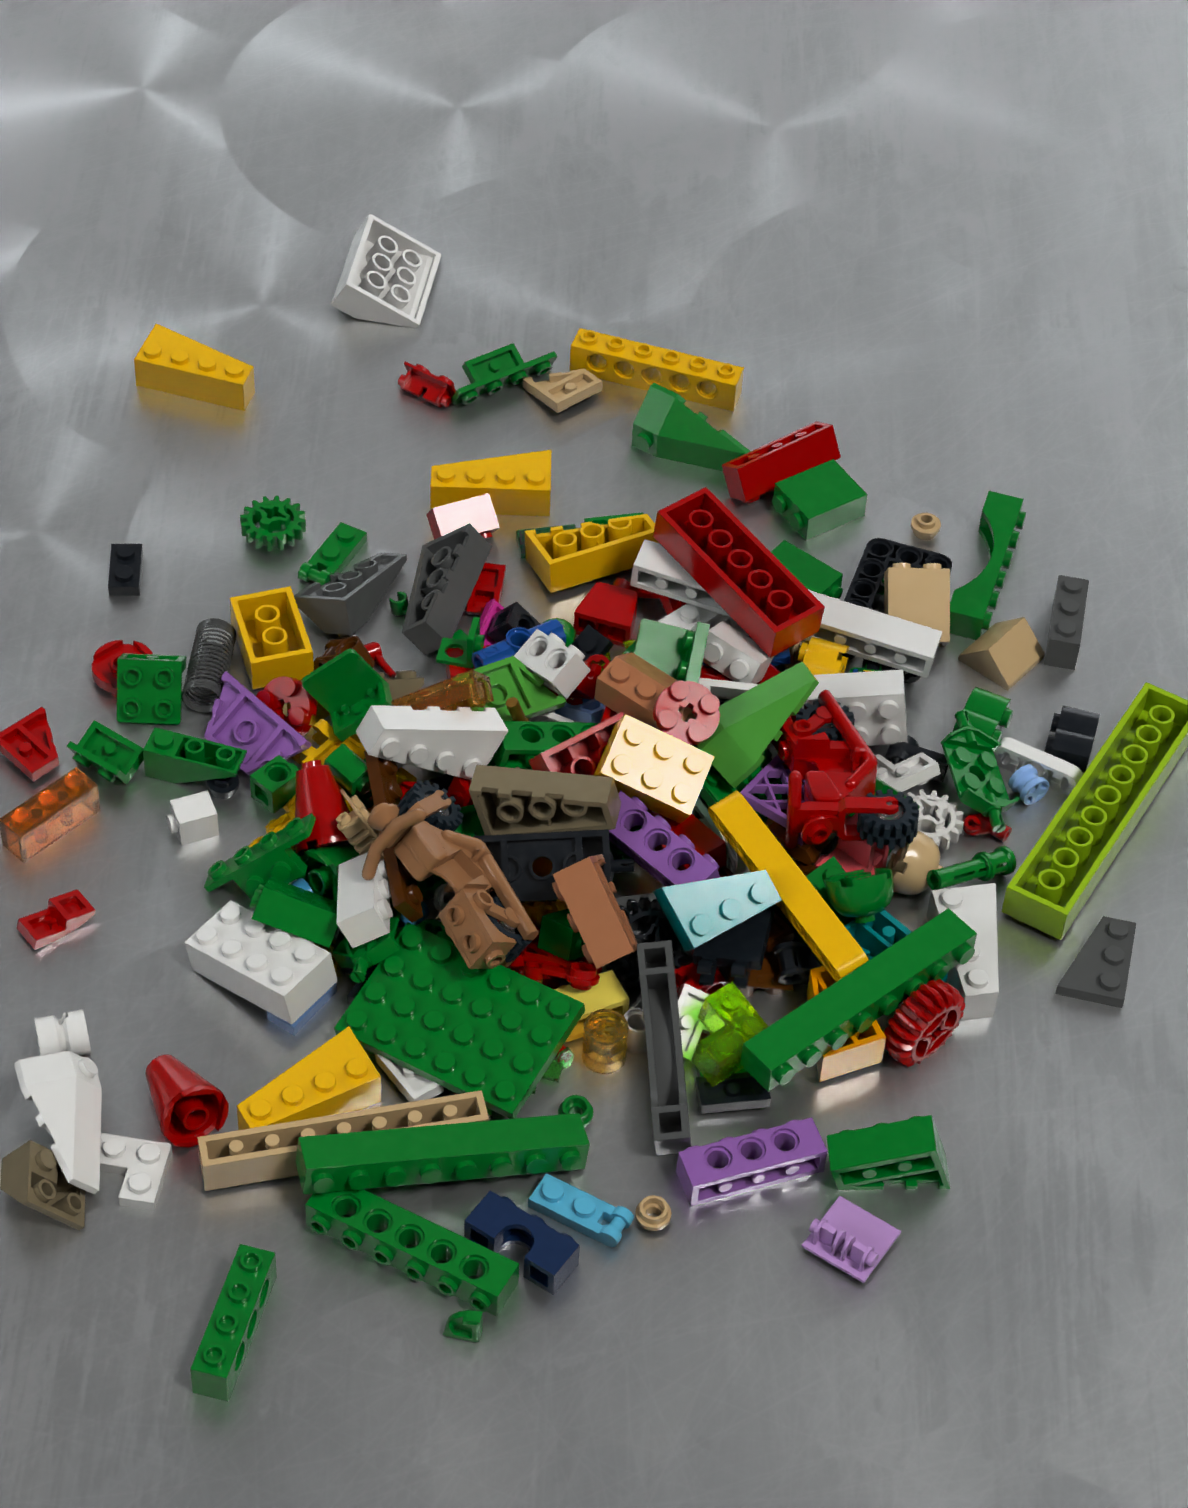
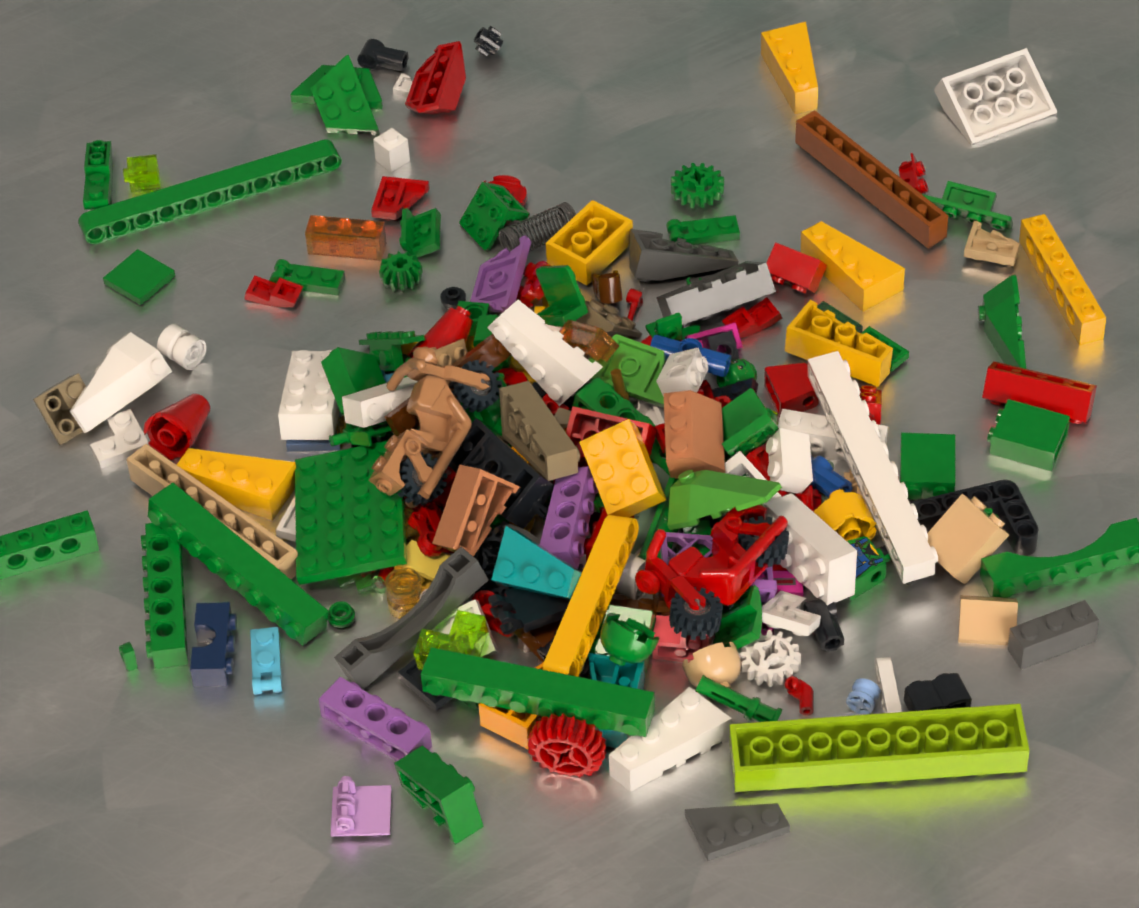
camera: 60 degrees right, 0 degrees up
black plate [108,544,143,596] -> none
green slope [143,727,247,784] -> none
white brick [166,790,219,846] -> none
tan plate [635,1195,672,1231] -> none
red brick [653,487,825,658] -> none
plate [653,680,720,746] -> none
tan plate [911,513,941,540] -> none
green plate [941,710,1020,833] -> none
green brick [953,687,1013,742] -> none
none -> green plate [269,259,345,296]
none -> green gear [379,251,423,293]
none -> dark orange brick [795,110,948,248]

